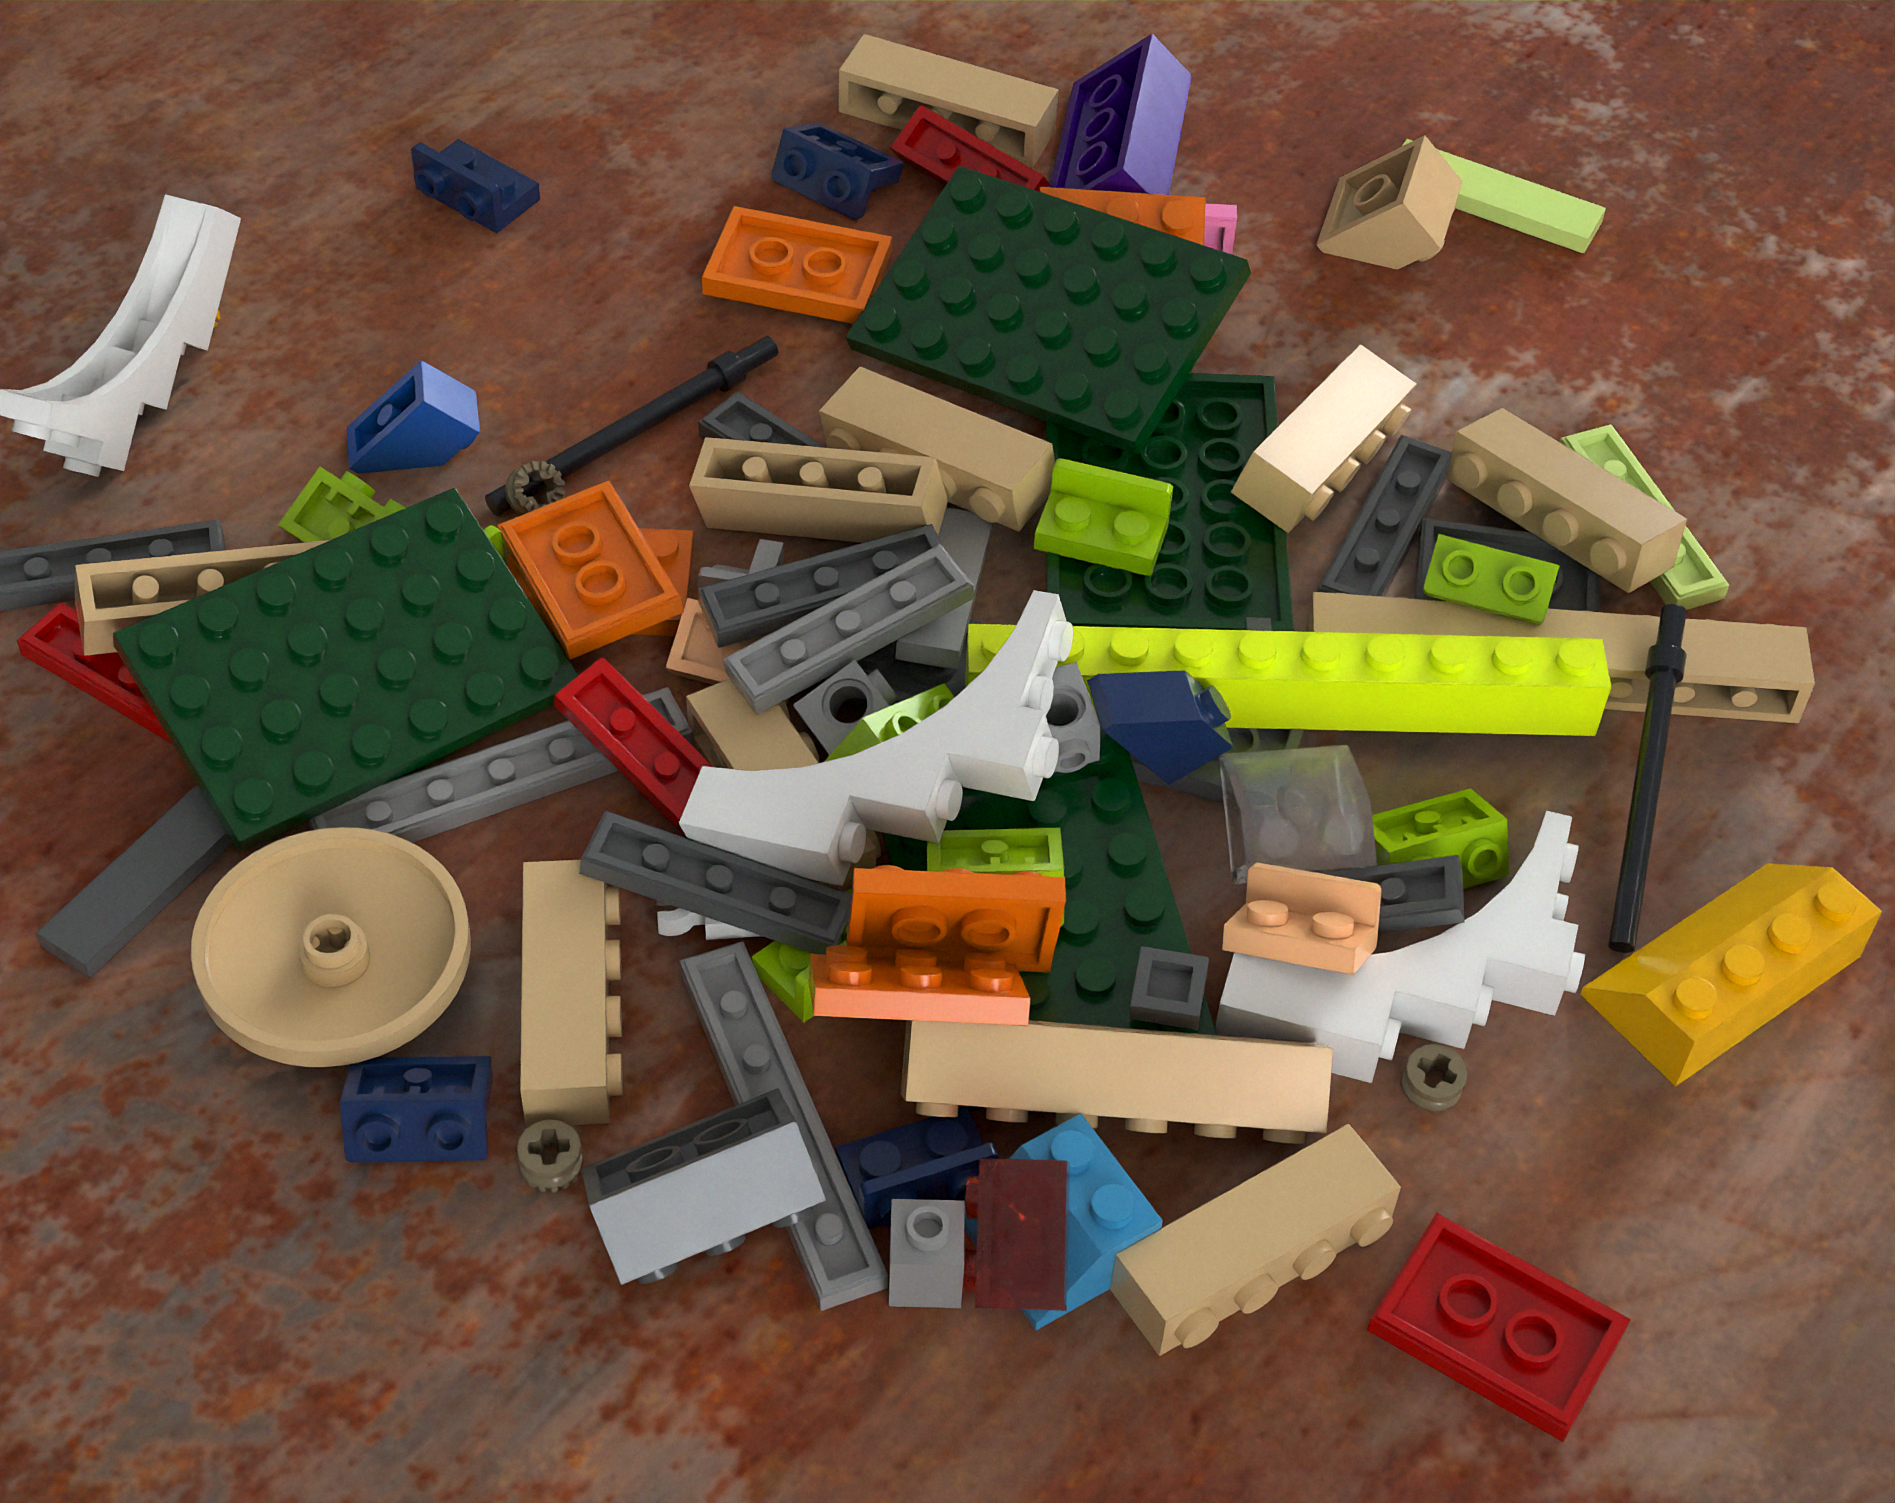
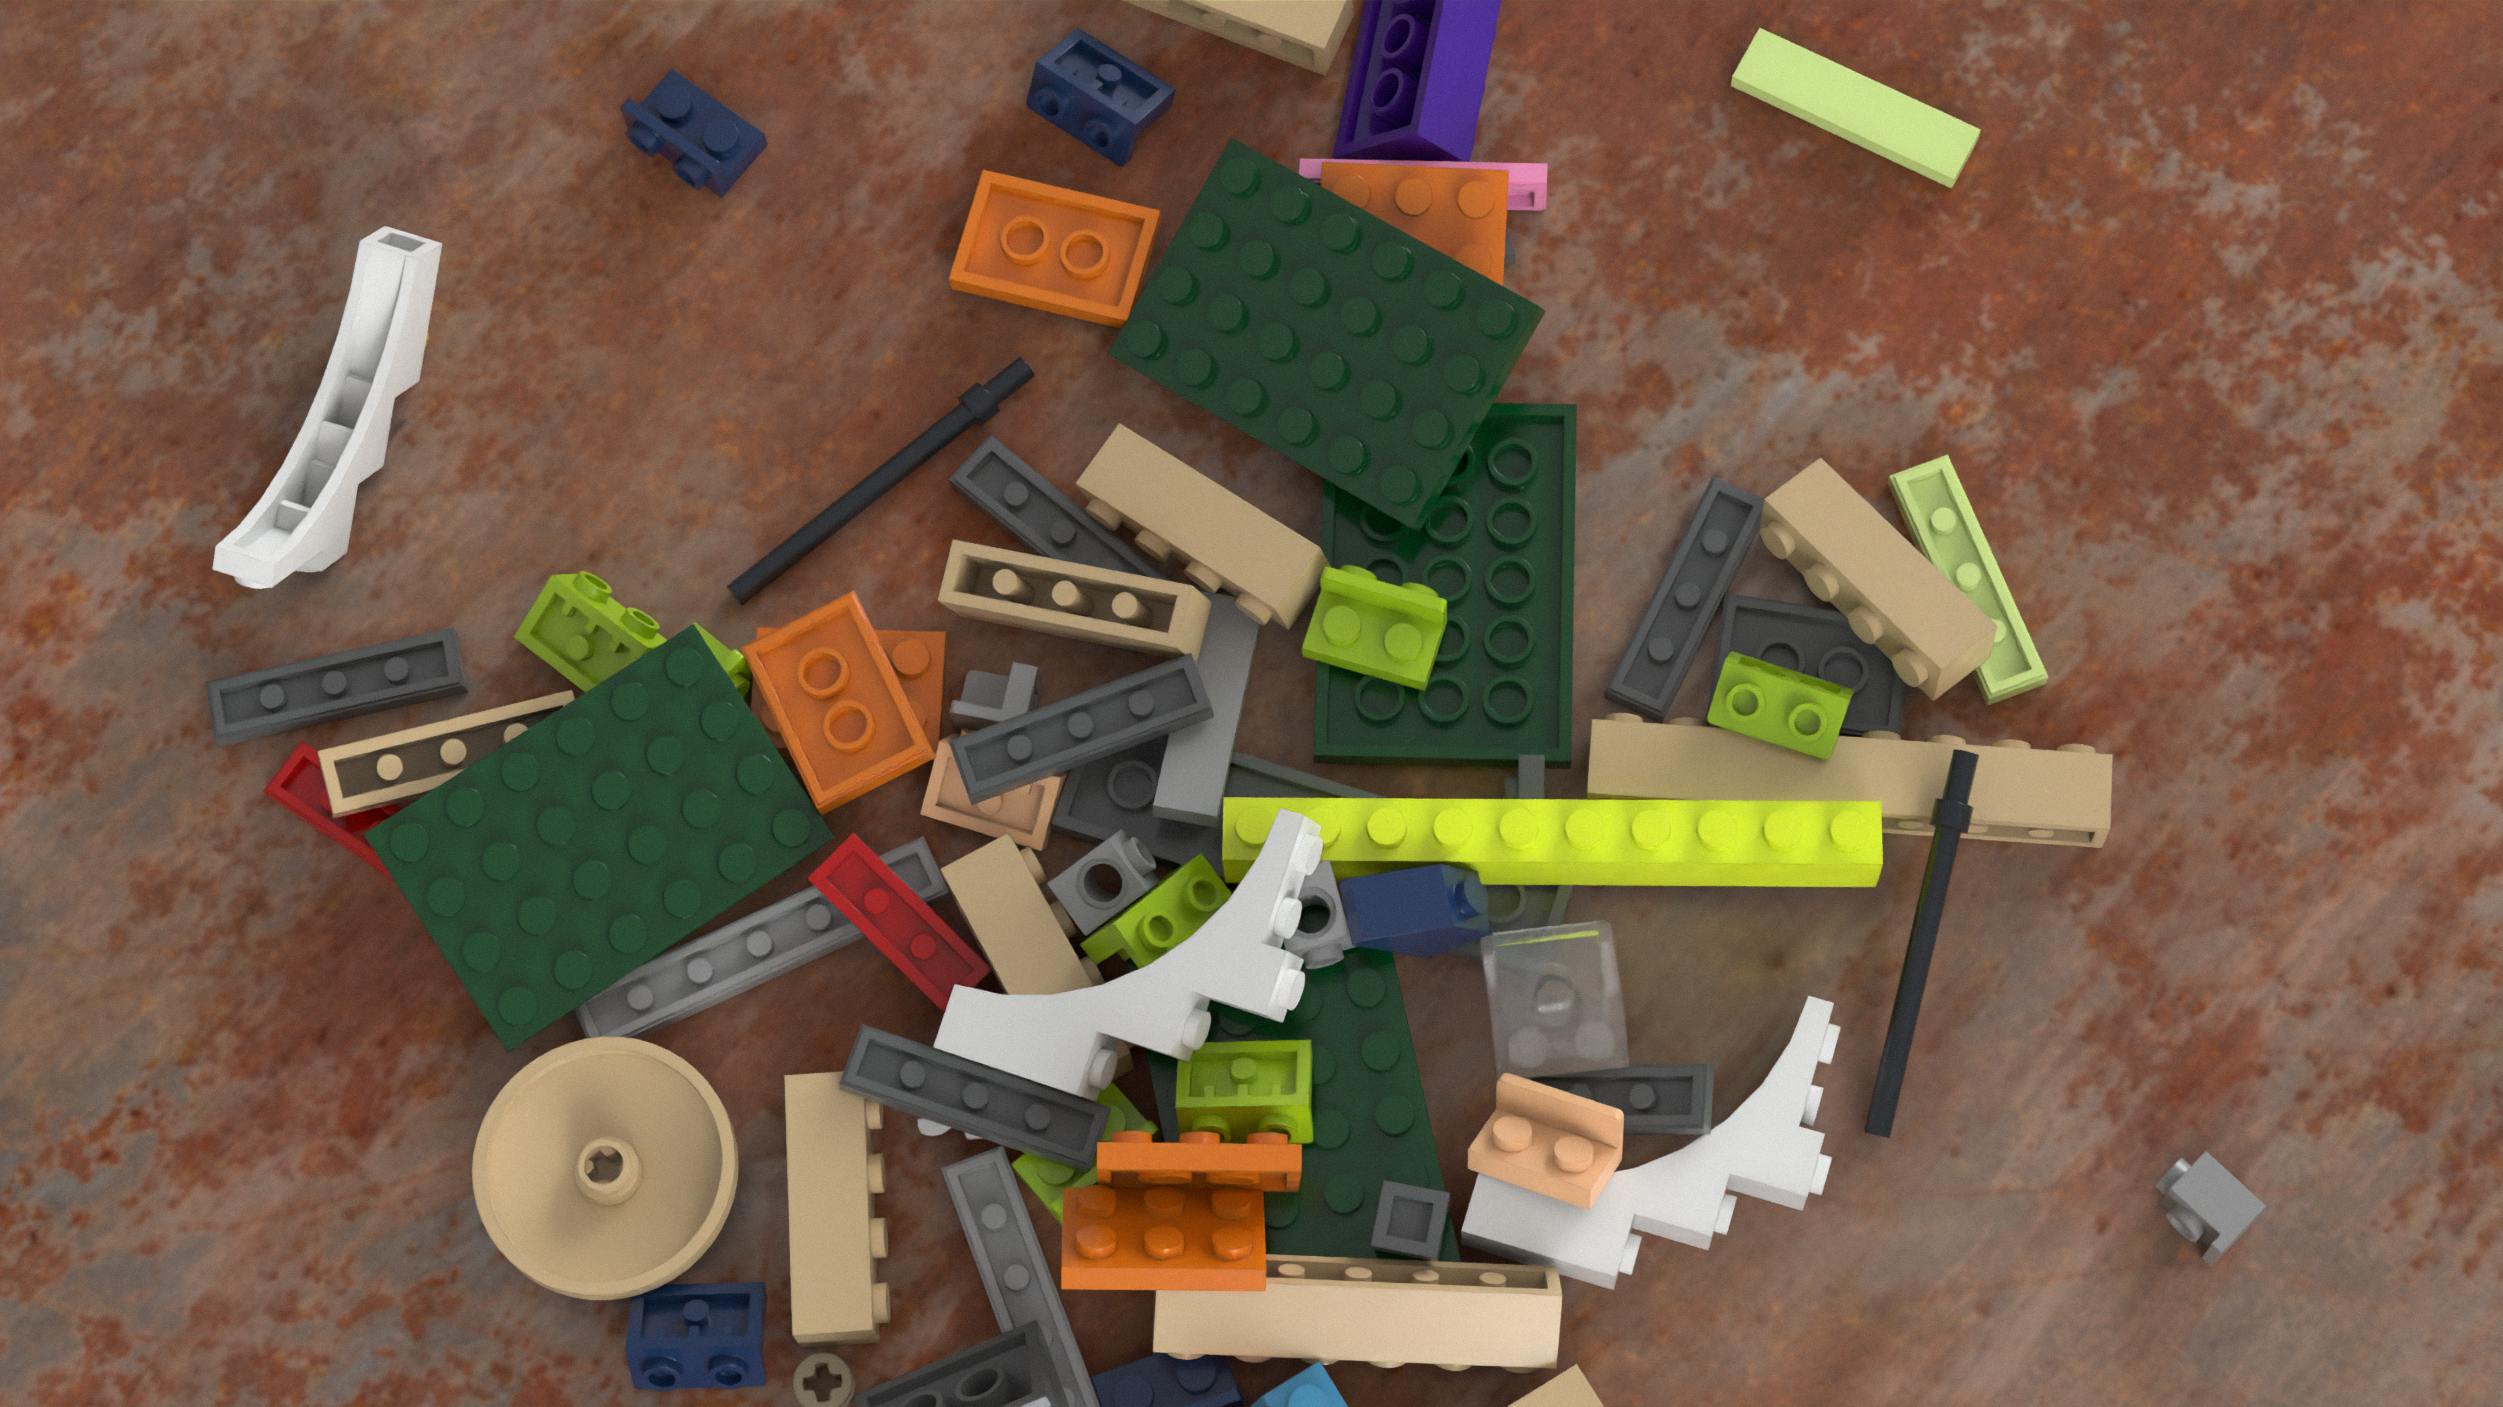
camera: 10 degrees right, 20 degrees up
dark grey tile [36,785,233,979] -> none
blue slope [347,360,480,474] -> none
dark tan bush [505,461,566,515] -> none
light grey tile [723,544,974,715] -> none
red plate [890,104,1050,191] -> none
brick [1231,344,1416,534] -> none
tan slope [1316,135,1462,270] -> none
lime bracket [1355,788,1510,889] -> none
dark tan bush [1401,1044,1468,1112] -> none
yellow slope [1580,863,1882,1087] -> none

